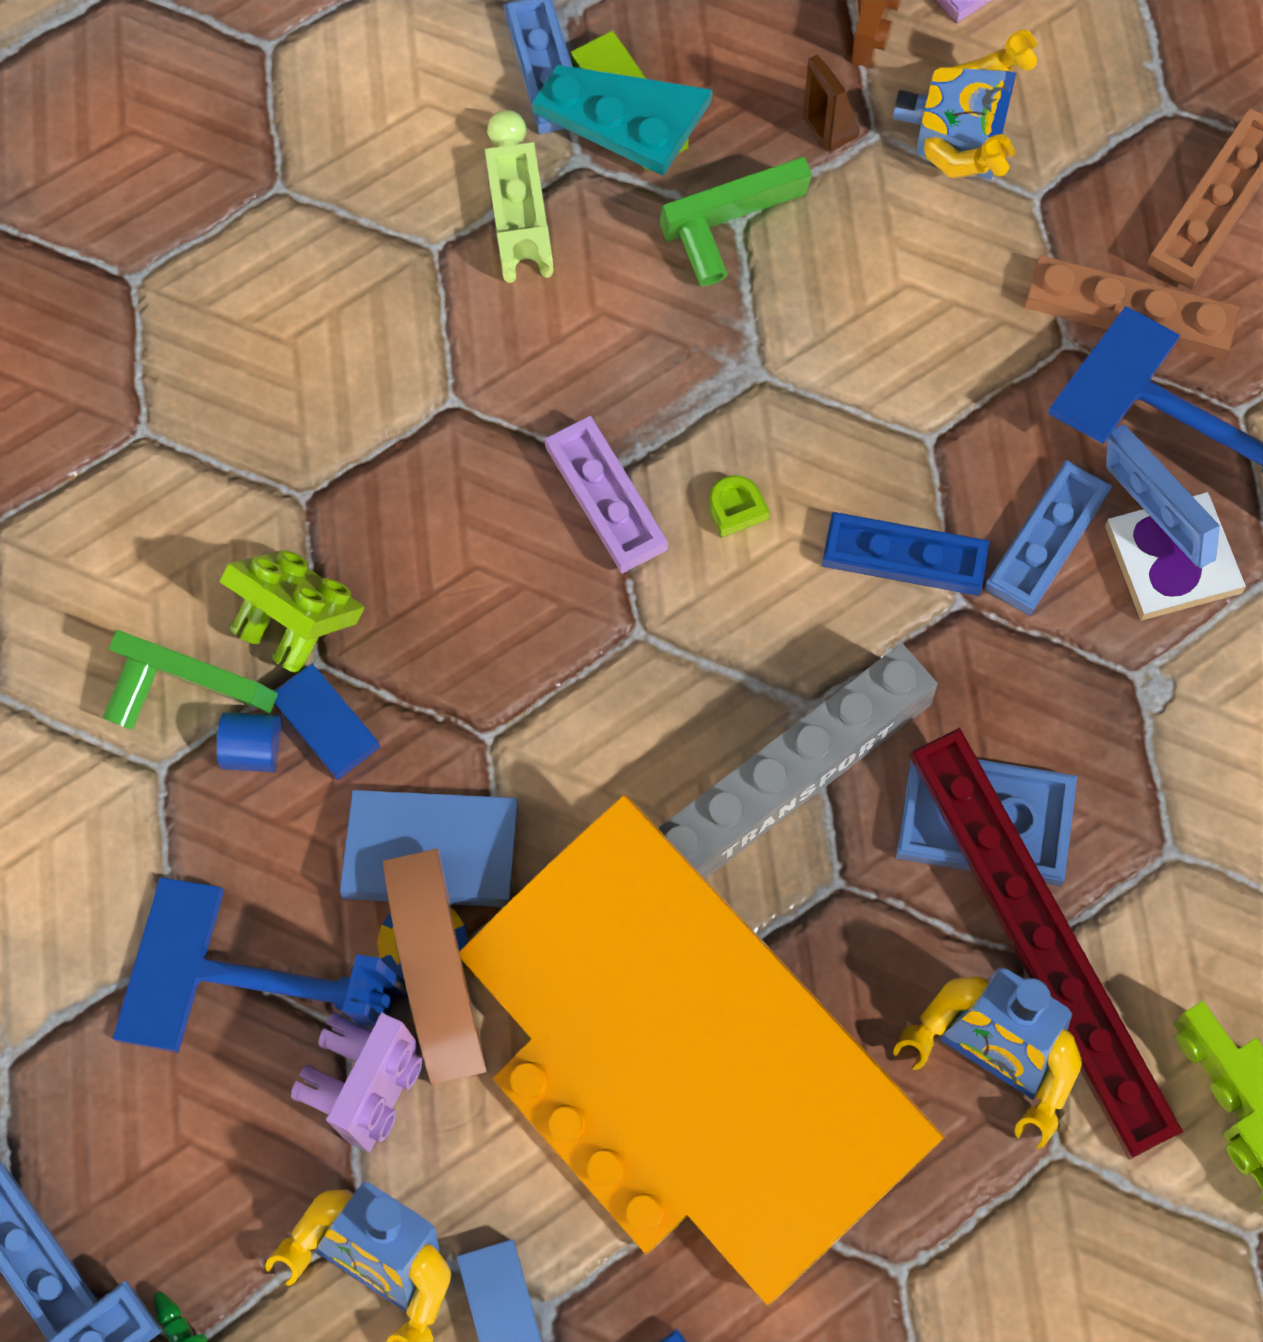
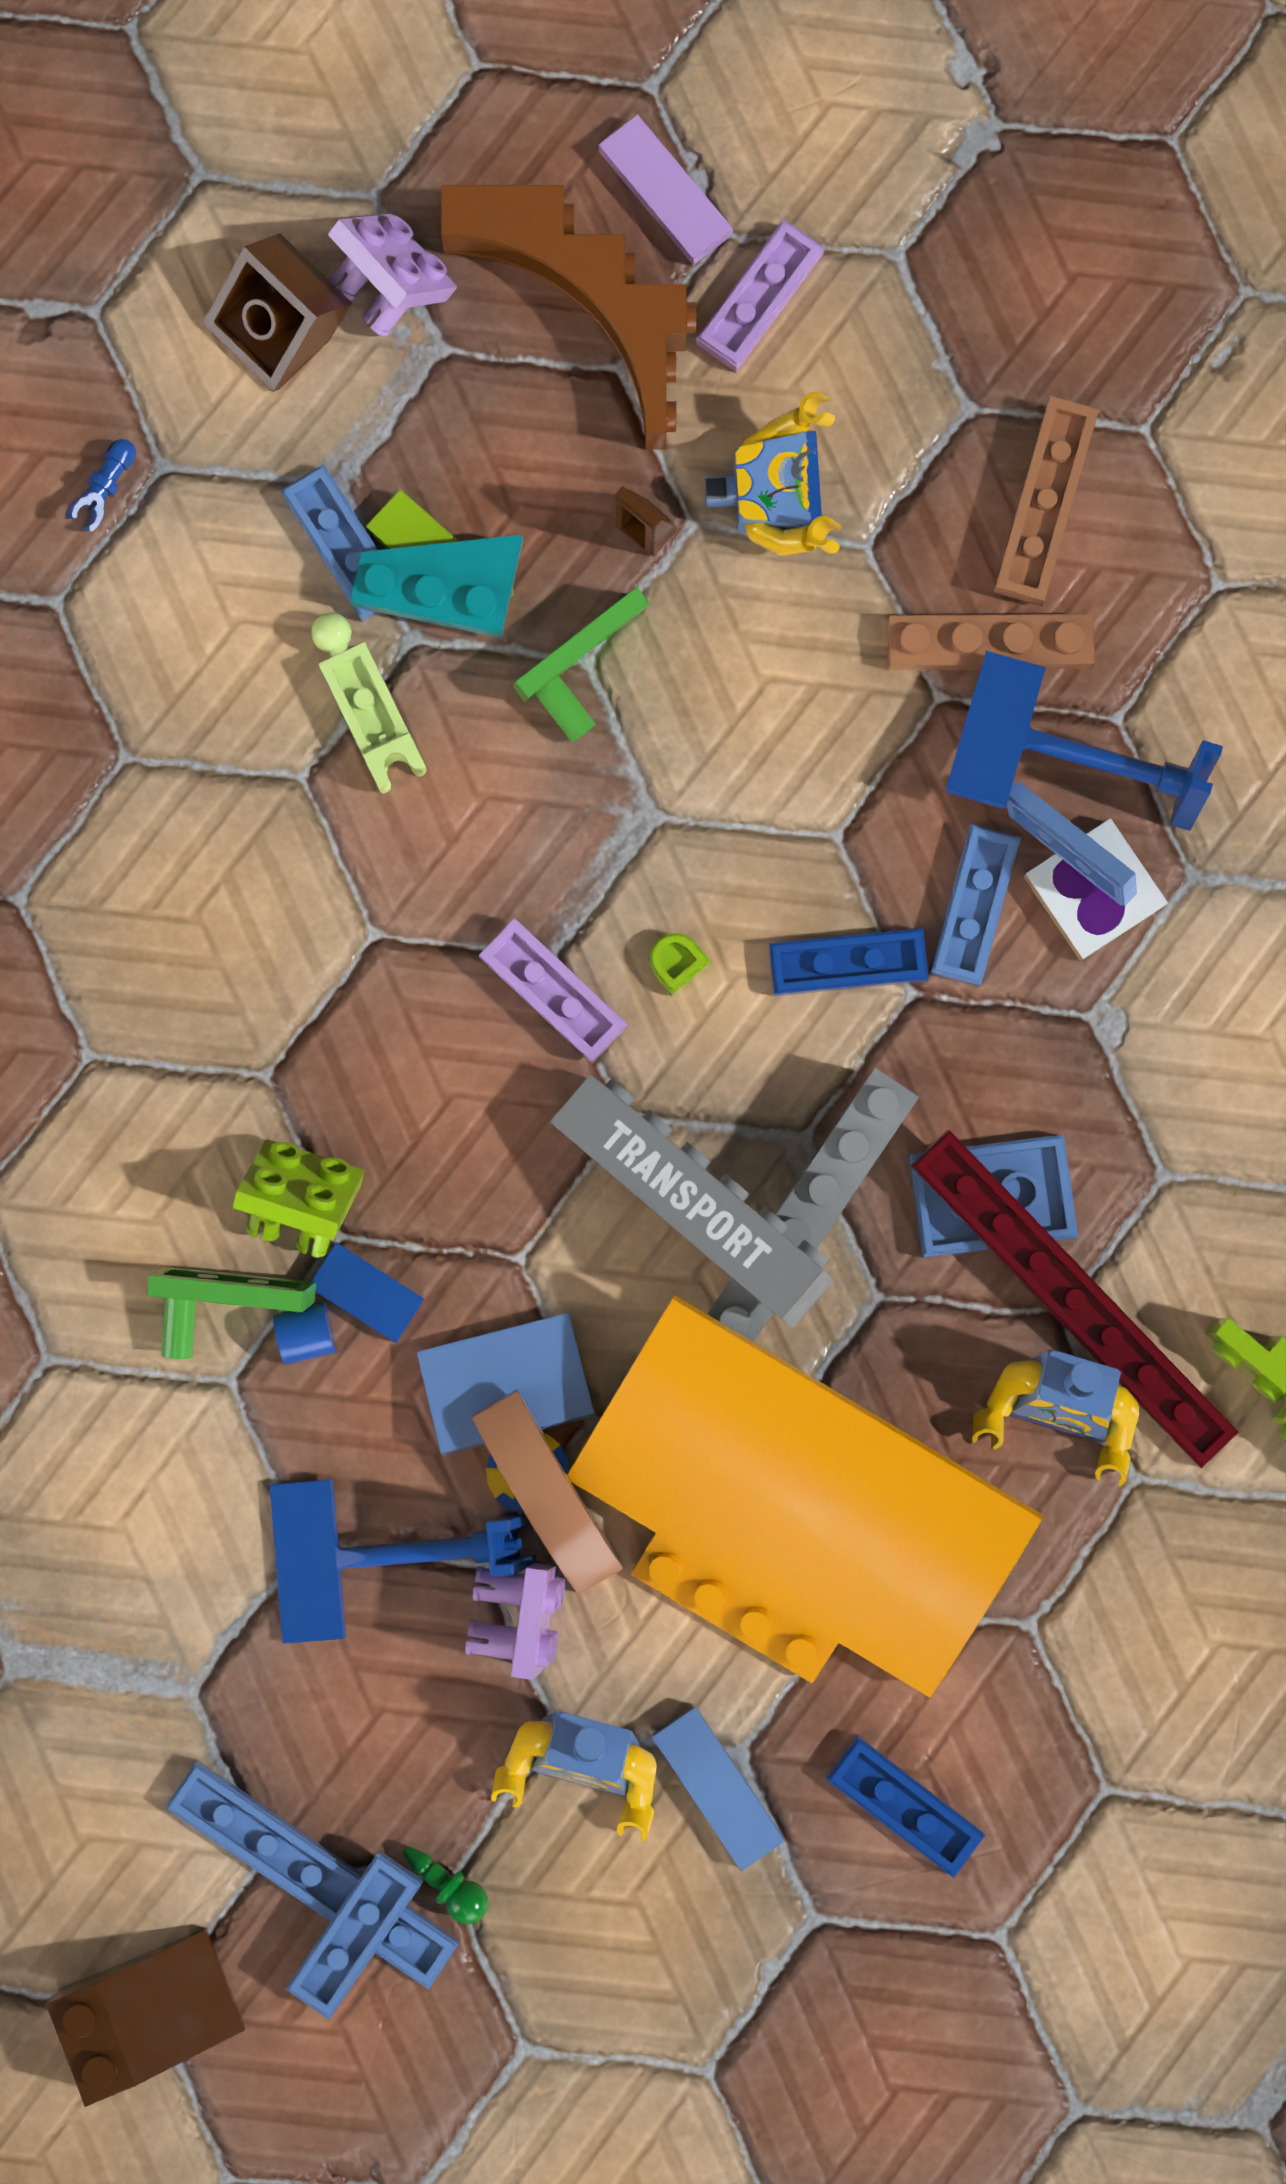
camera: 25 degrees left, 15 degrees up
none -> light grey brick [550,1074,834,1329]

